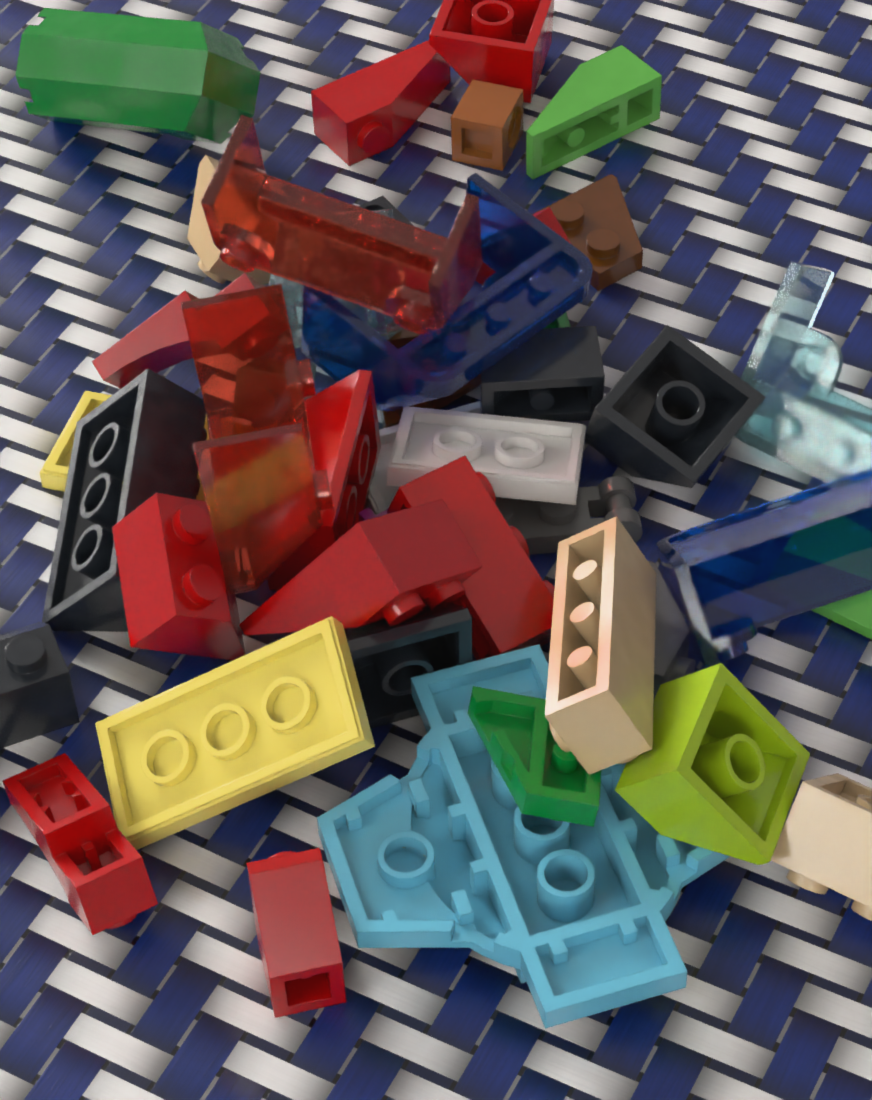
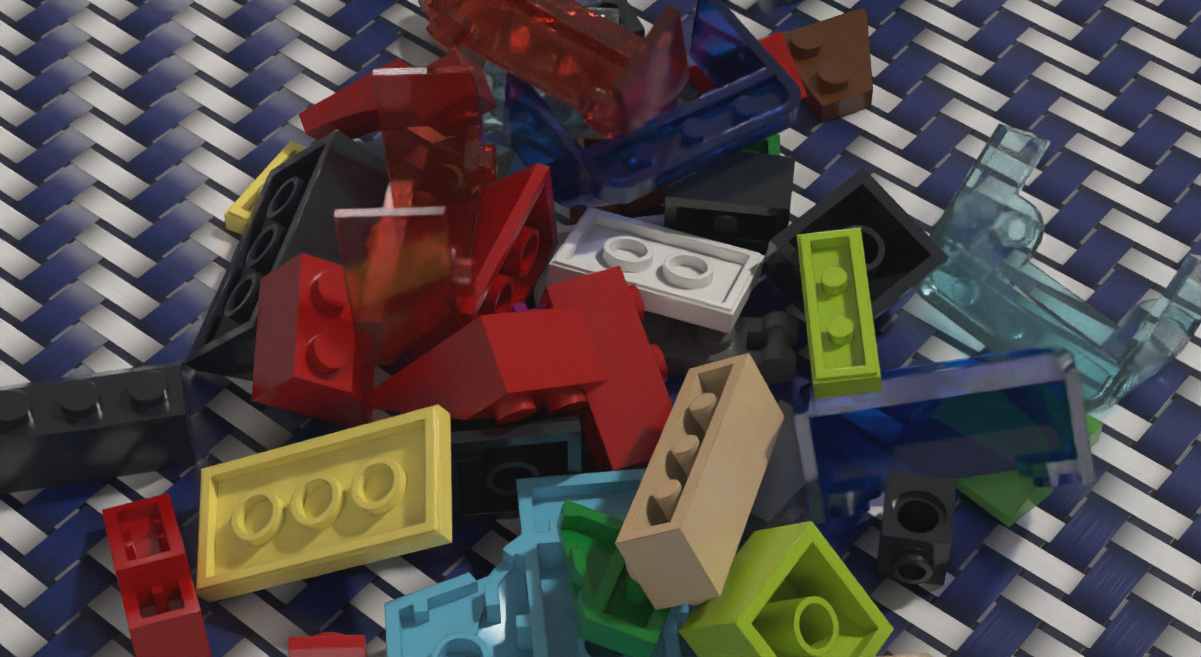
camera: 10 degrees right, 0 degrees up
none -> lime tile [796,227,882,399]
none -> black brick [875,470,957,586]

